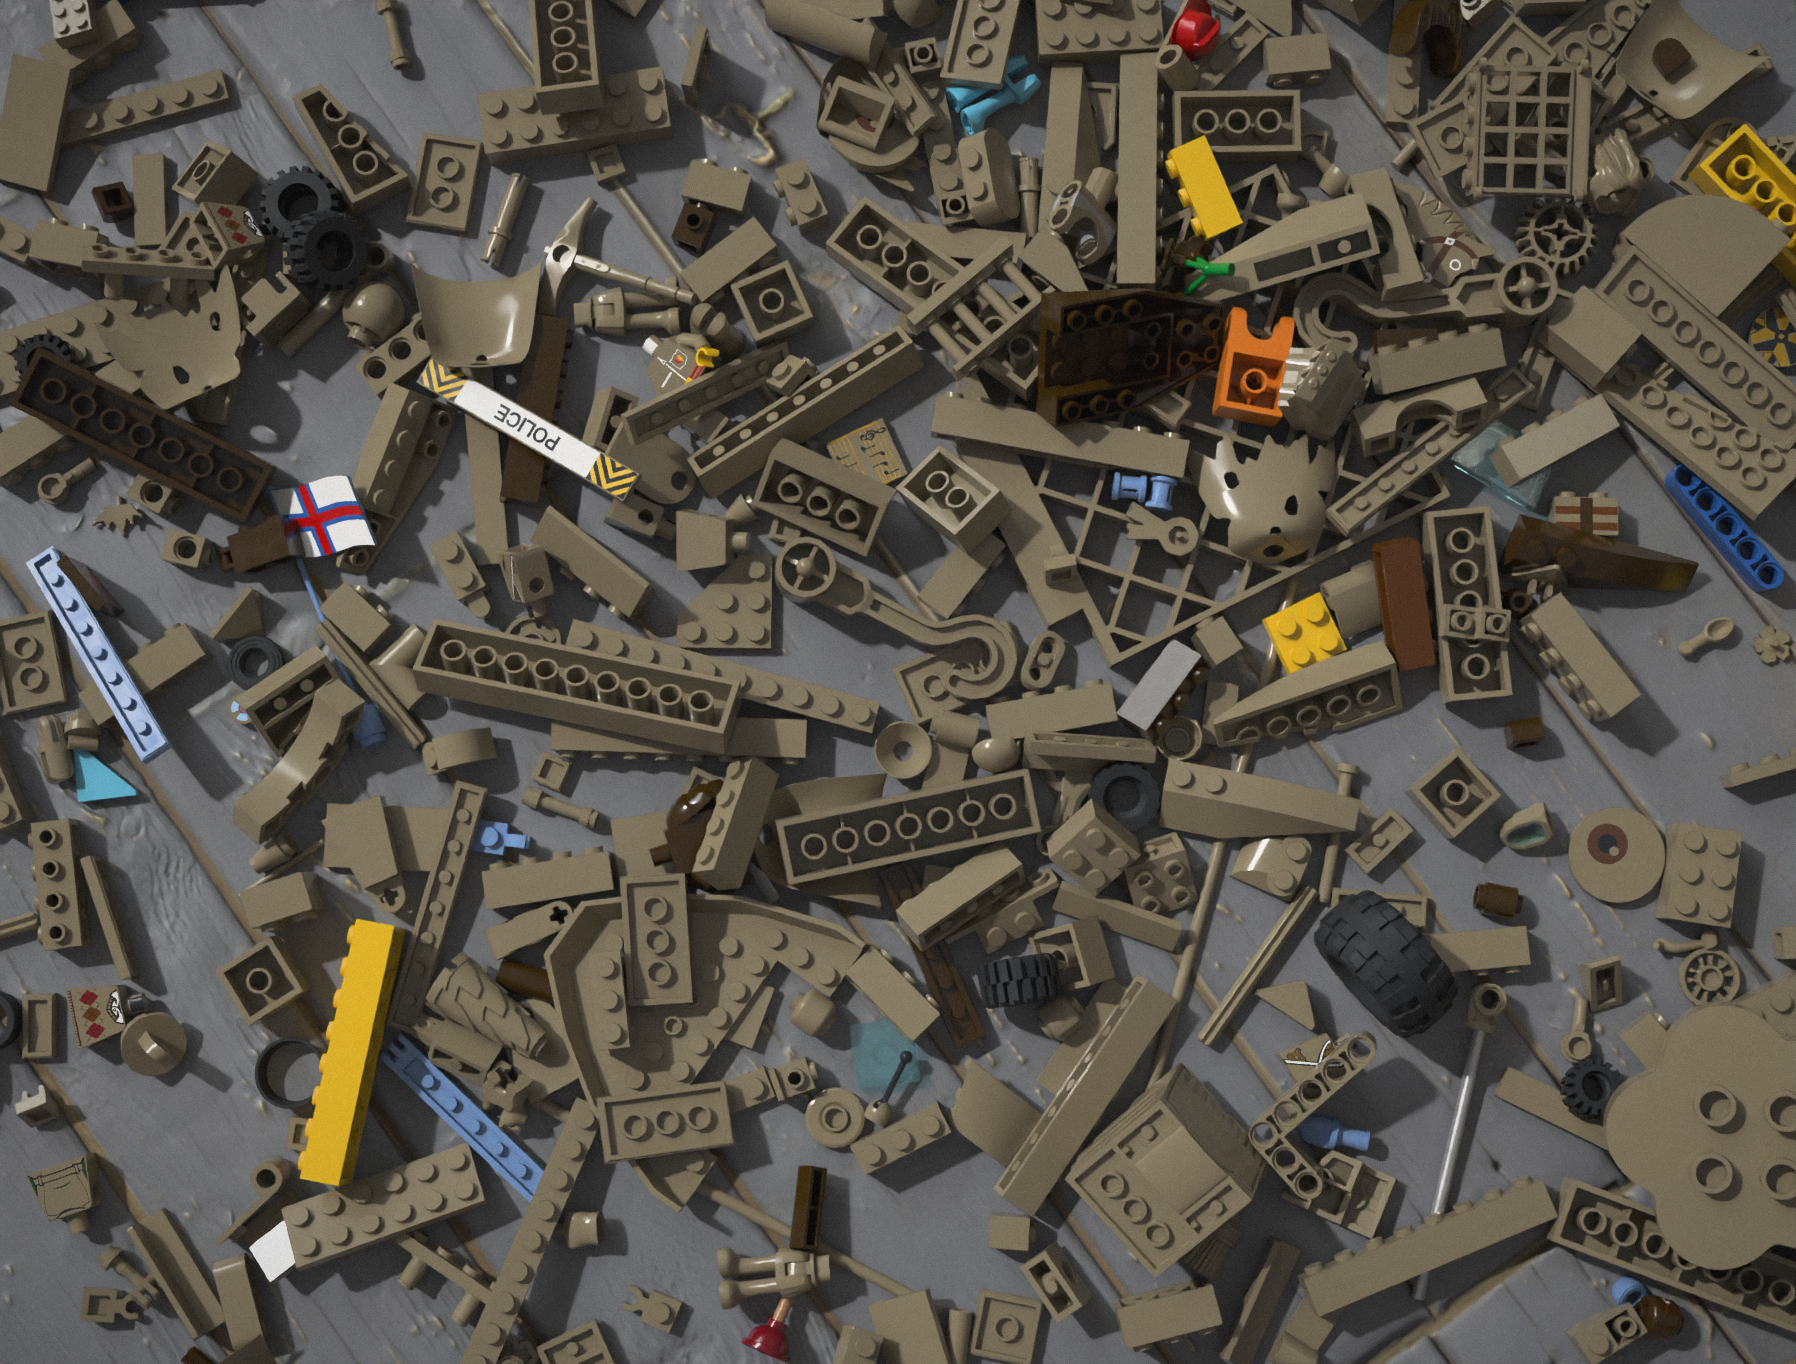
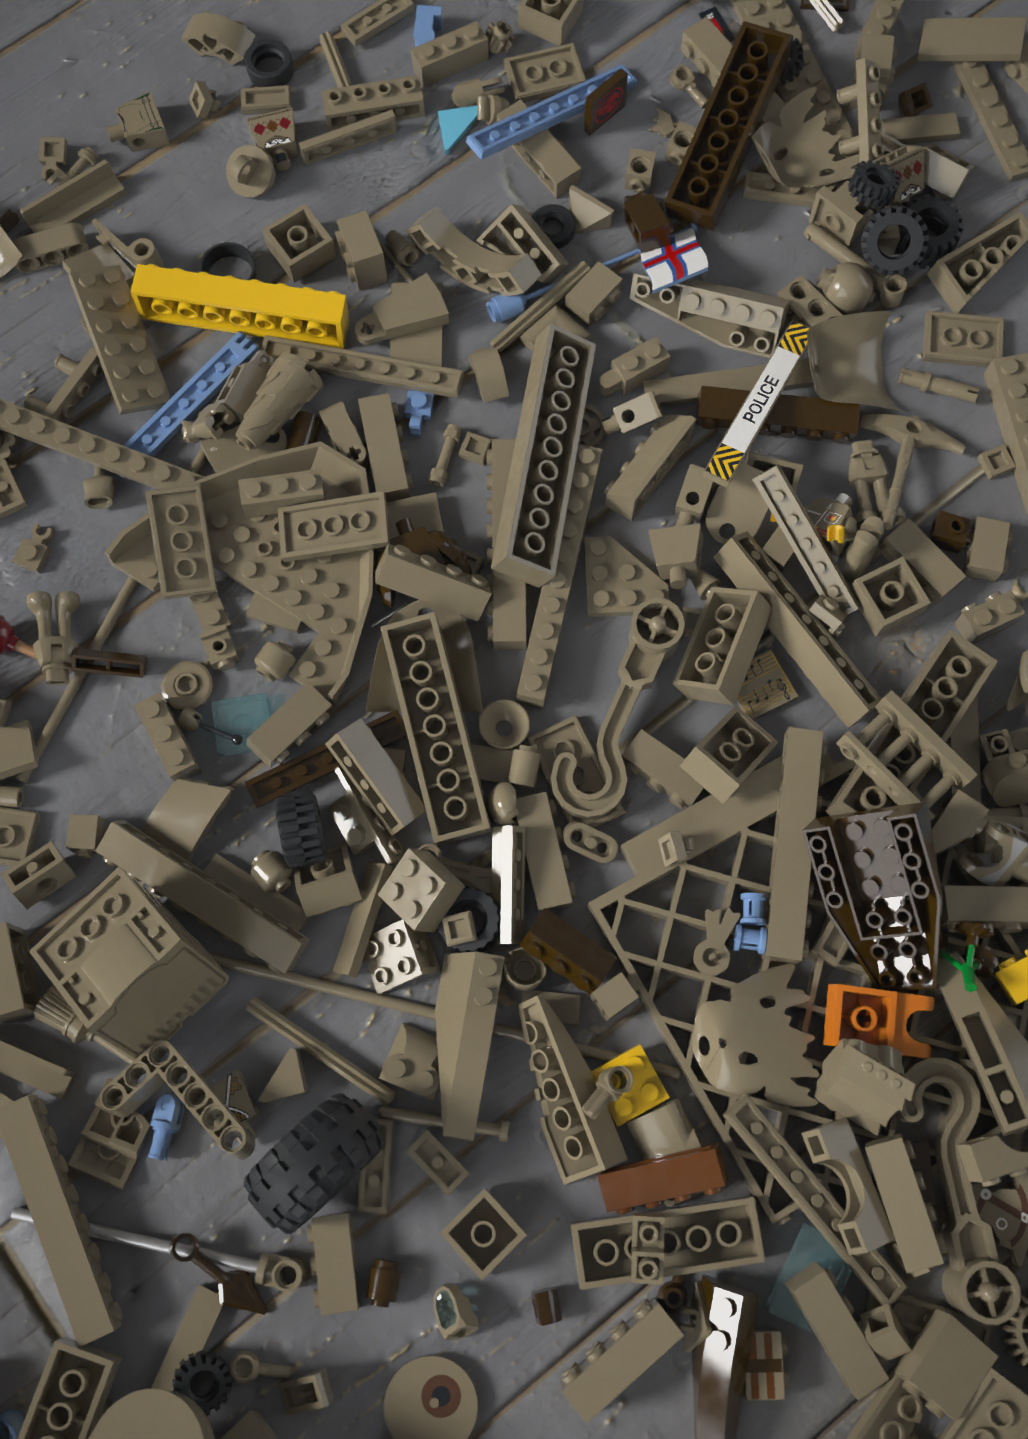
camera: 85 degrees right, 10 degrees down
none -> dark brown piece [169,1233,268,1315]
none -> dark tan tile [442,911,478,947]
none -> dark tan axle [582,1065,634,1119]
none -> black tyre [848,160,901,209]
none -> dark tan brick [860,1303,912,1362]

